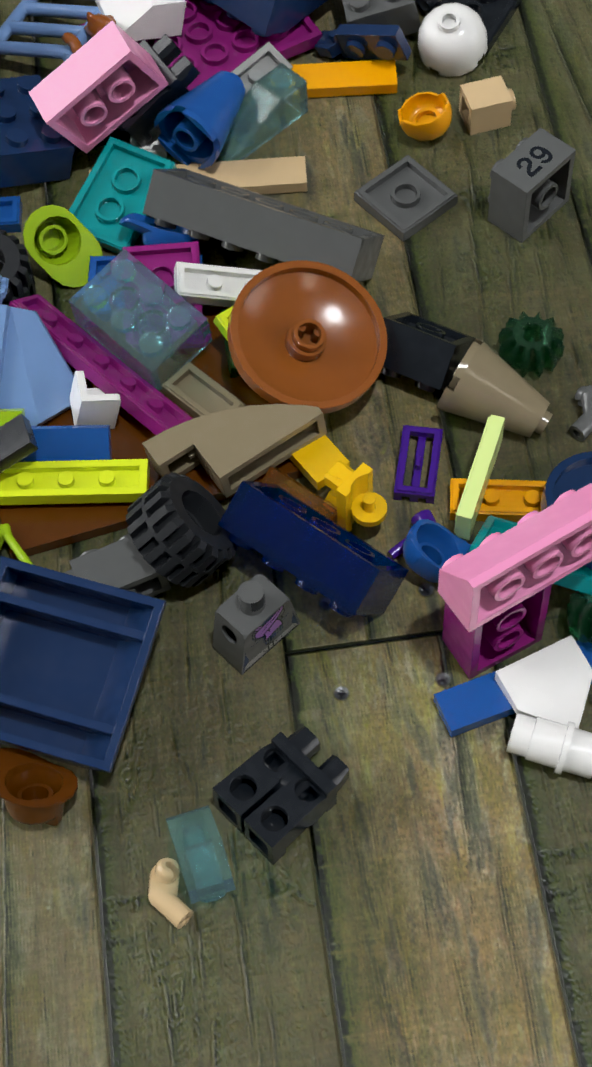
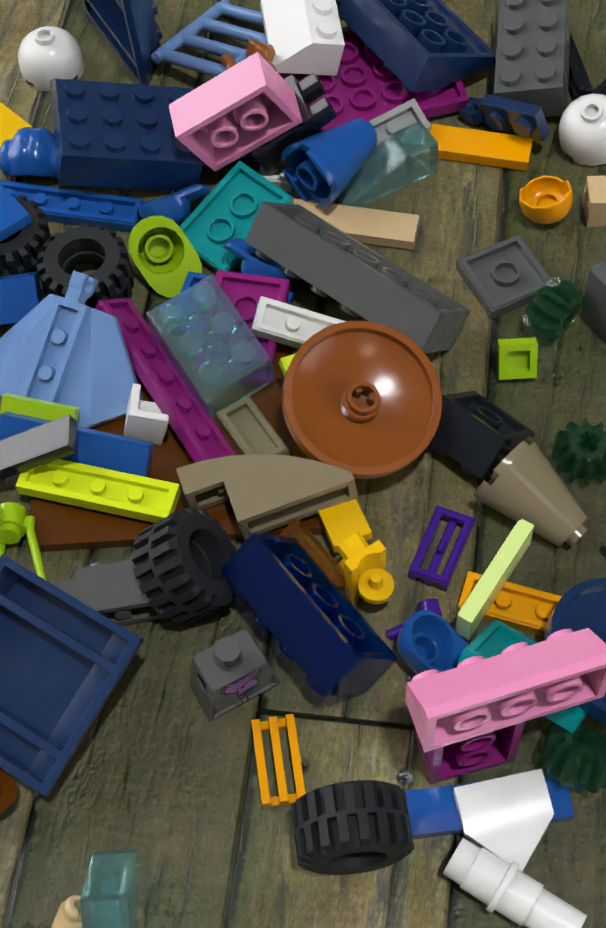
camera: 15 degrees right, 0 degrees up
black hips [212,727,349,865] -> none
none -> blue cap [137,184,211,226]
none -> light orange tile [251,714,306,809]
none -> black tyre [291,780,414,875]
none -> lime tile [497,337,538,380]
none -> clear green gear [522,276,584,343]

